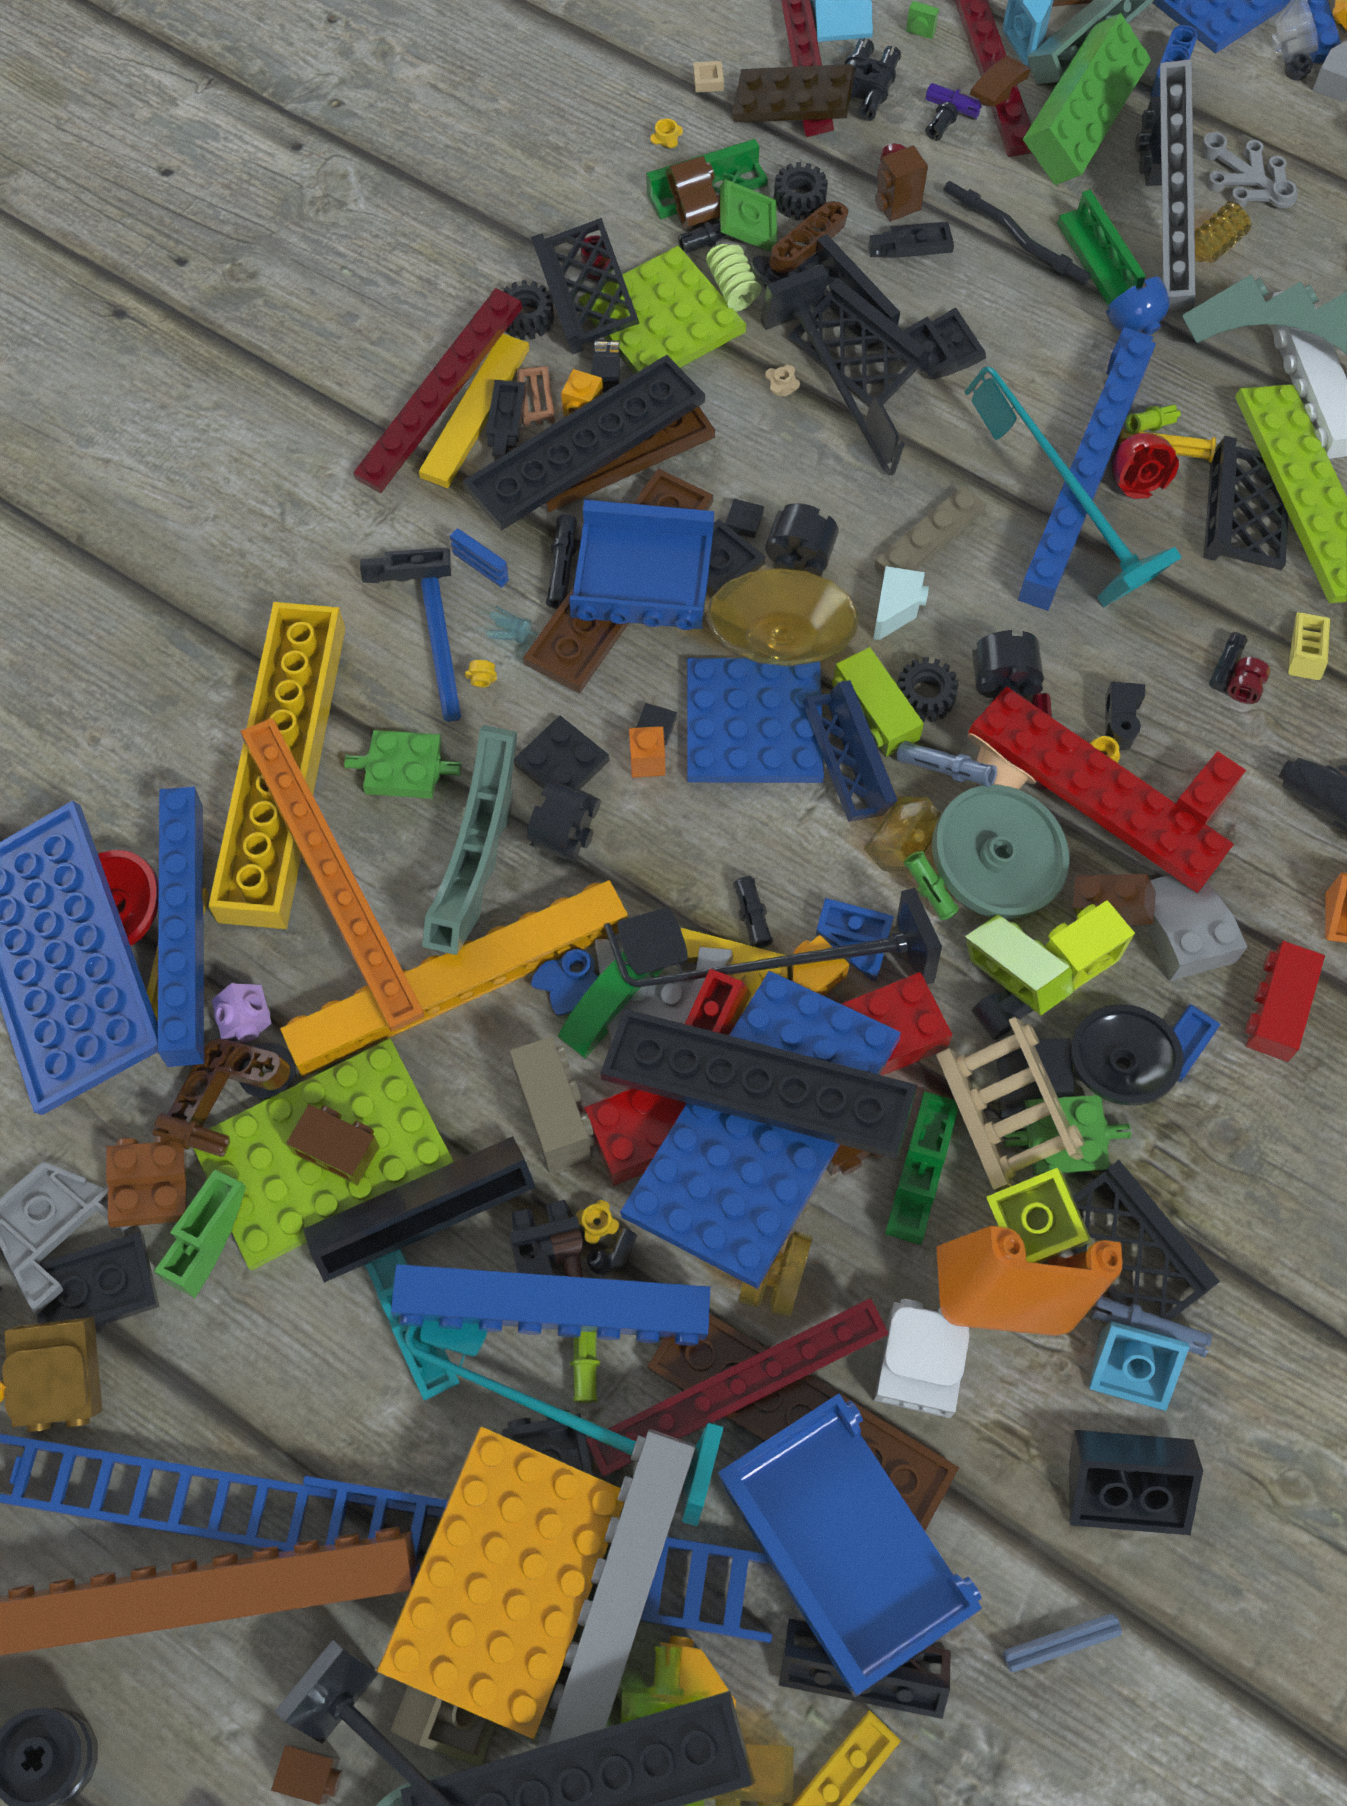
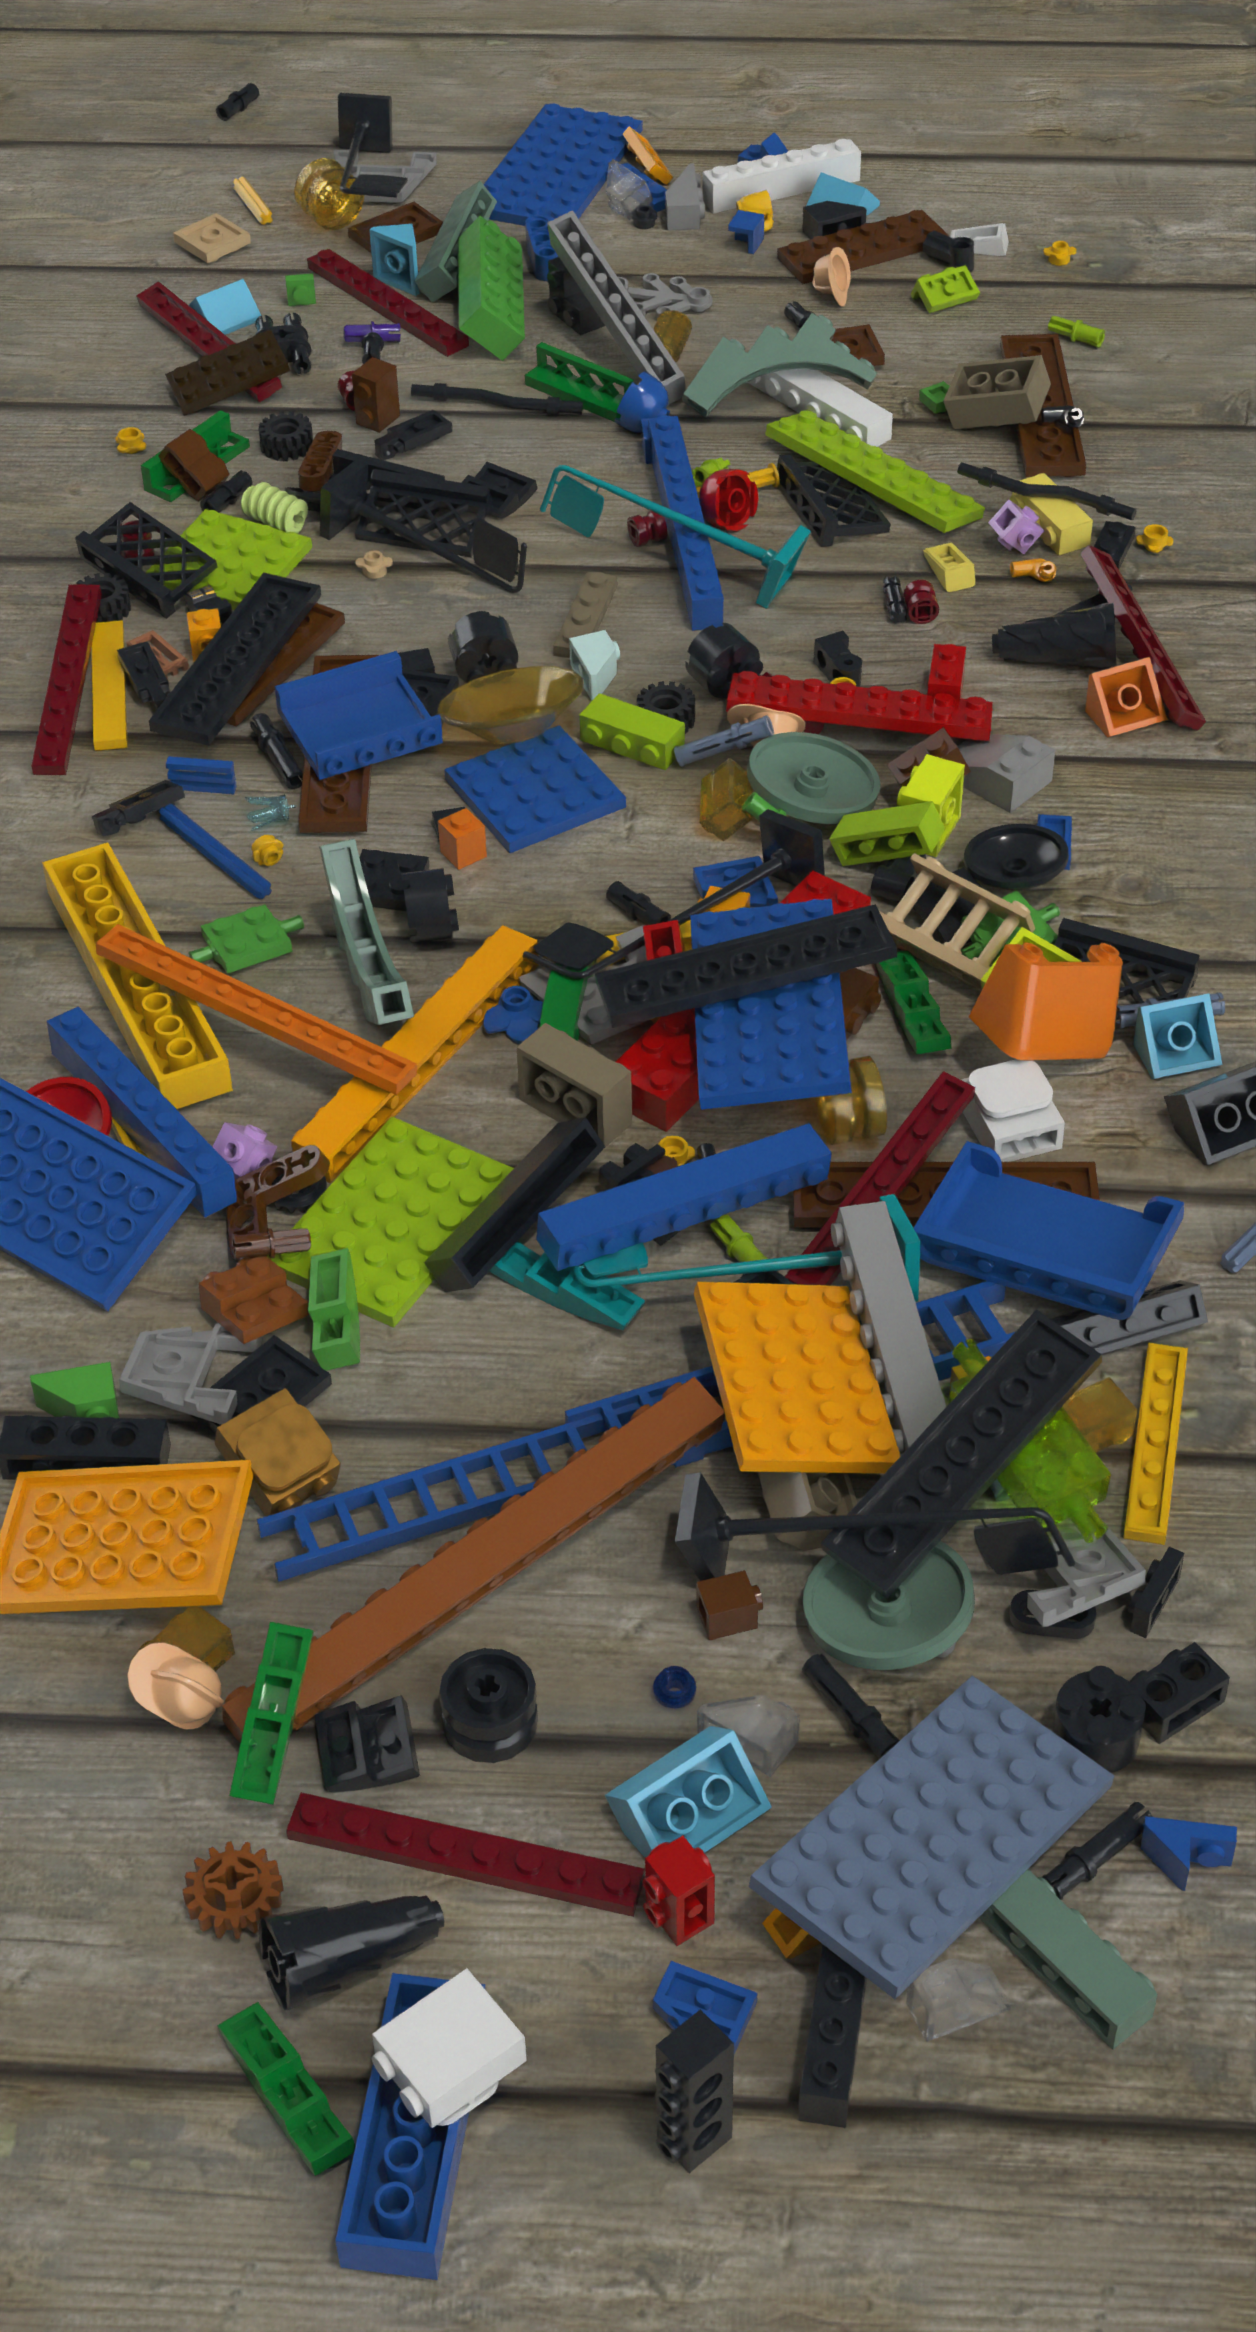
camera: 30 degrees left, 20 degrees down
reddish brown brick [286,1104,380,1186] -> none
tan plate [693,61,724,93] -> none
bright green tile [720,179,777,252] -> none
dark blue fence [802,680,898,822] -> none
reddish brown slope [970,56,1031,107] -> none
red brick [1244,941,1325,1062] -> none
none -> dark red wheel [627,511,668,547]

